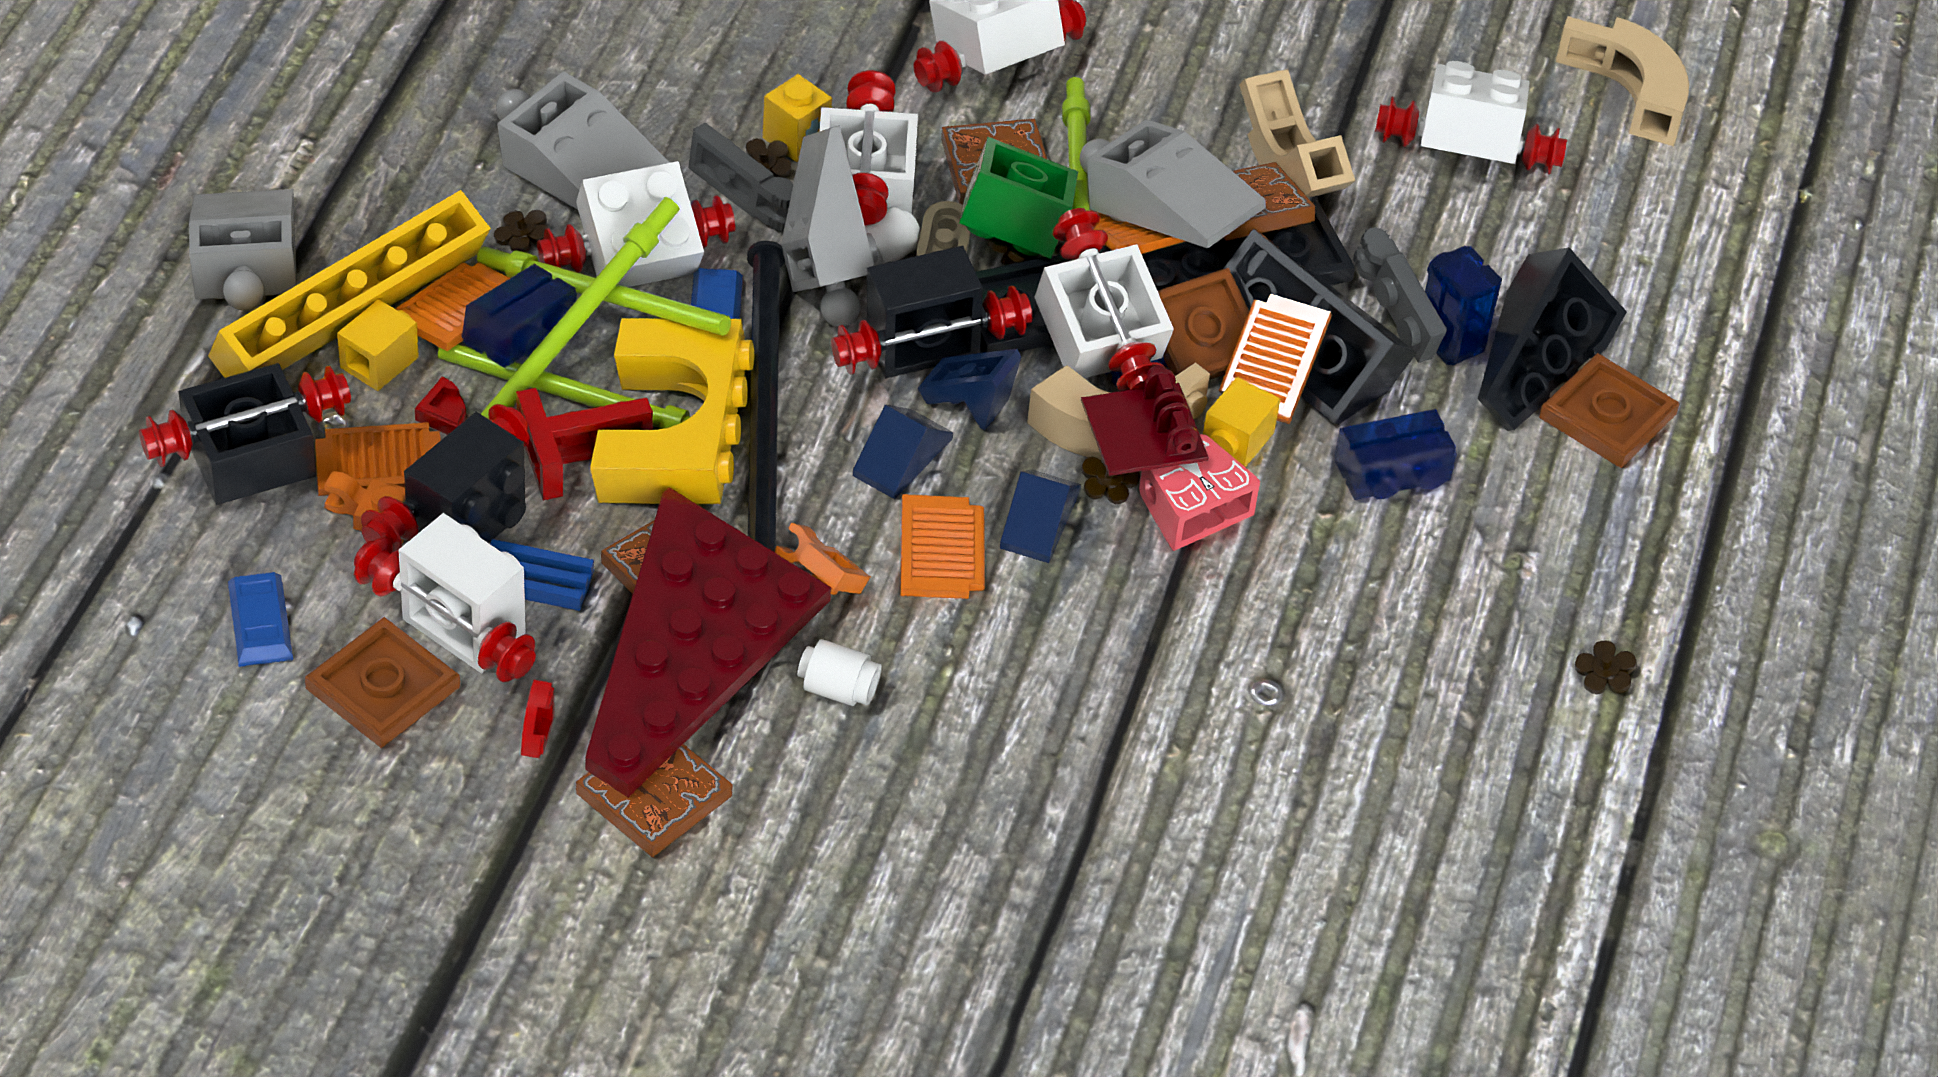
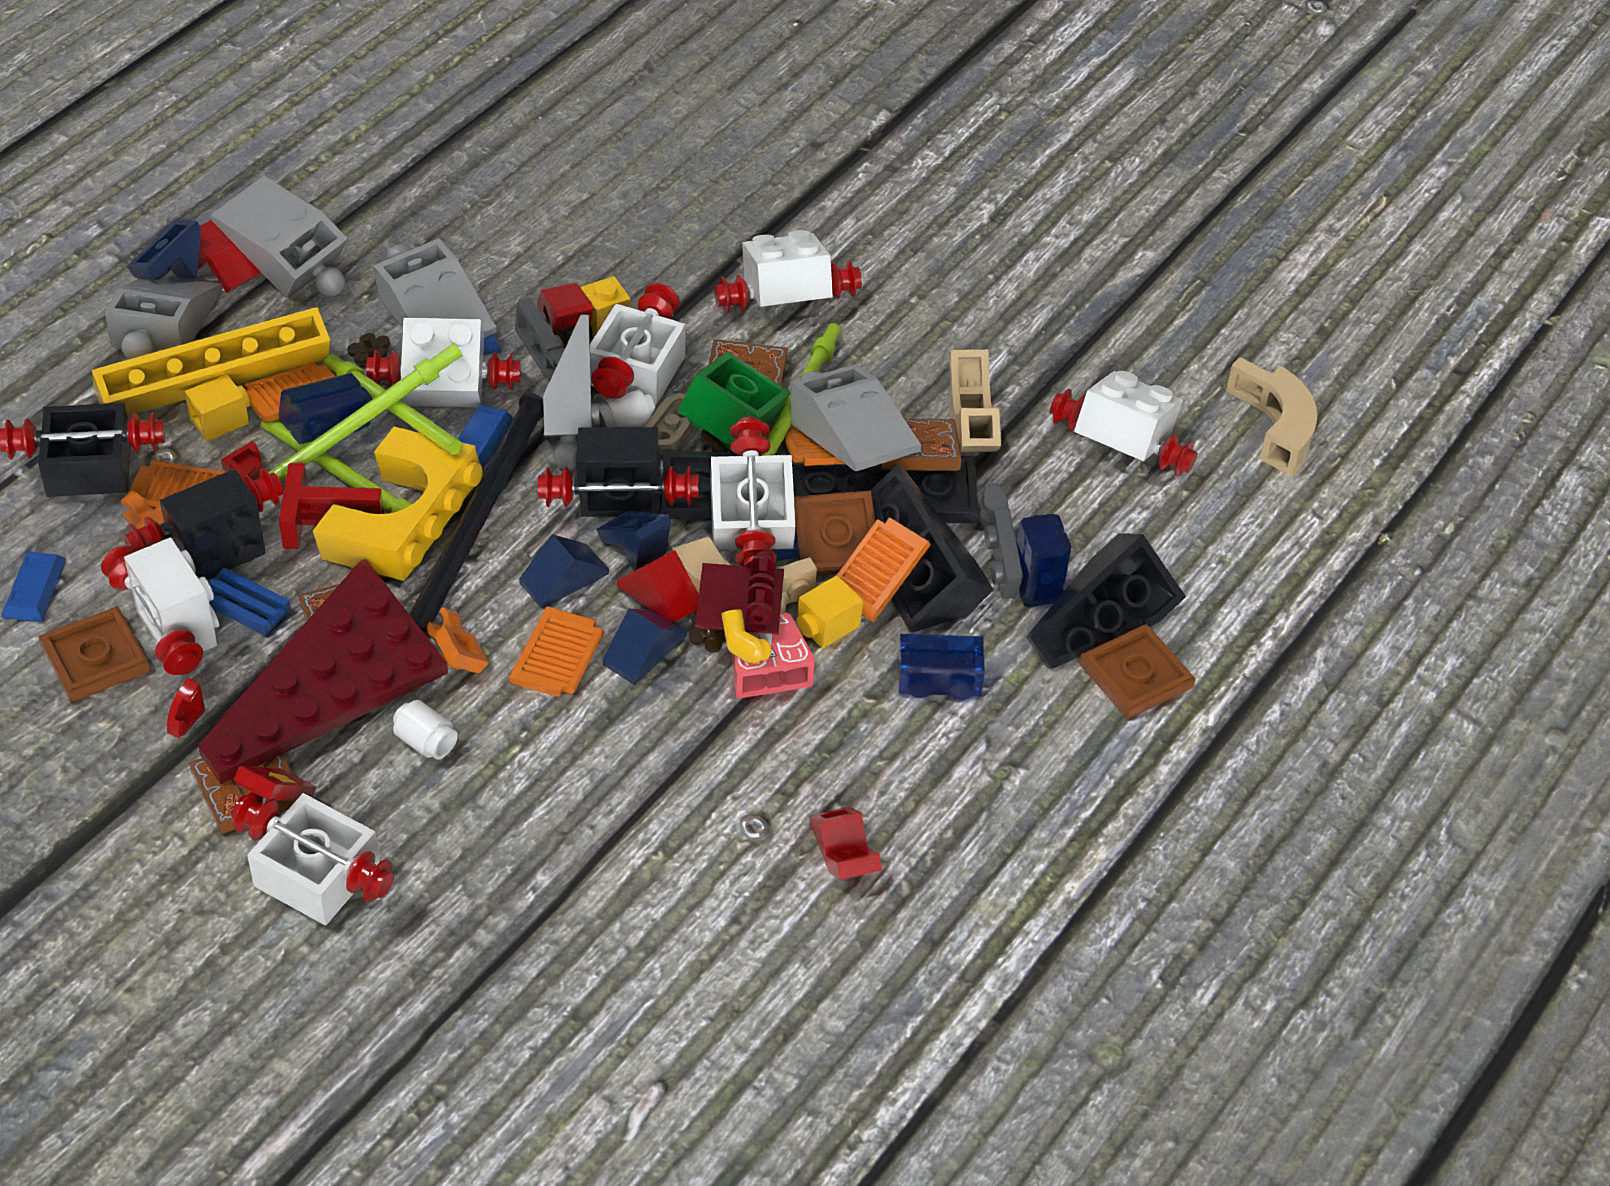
camera: 20 degrees right, 0 degrees up
dark brown plant [1575,640,1637,695] -> none
none -> dark blue slope [127,219,201,280]
none -> red slope [198,220,261,293]
none -> light grey slope [209,175,348,298]
none -> white brick [231,792,394,926]
none -> red tile [234,766,317,801]
none -> red slope [537,283,593,331]
none -> red slope [617,550,699,624]
none -> yellow arm [722,610,772,664]
none -> red slope [809,807,882,880]

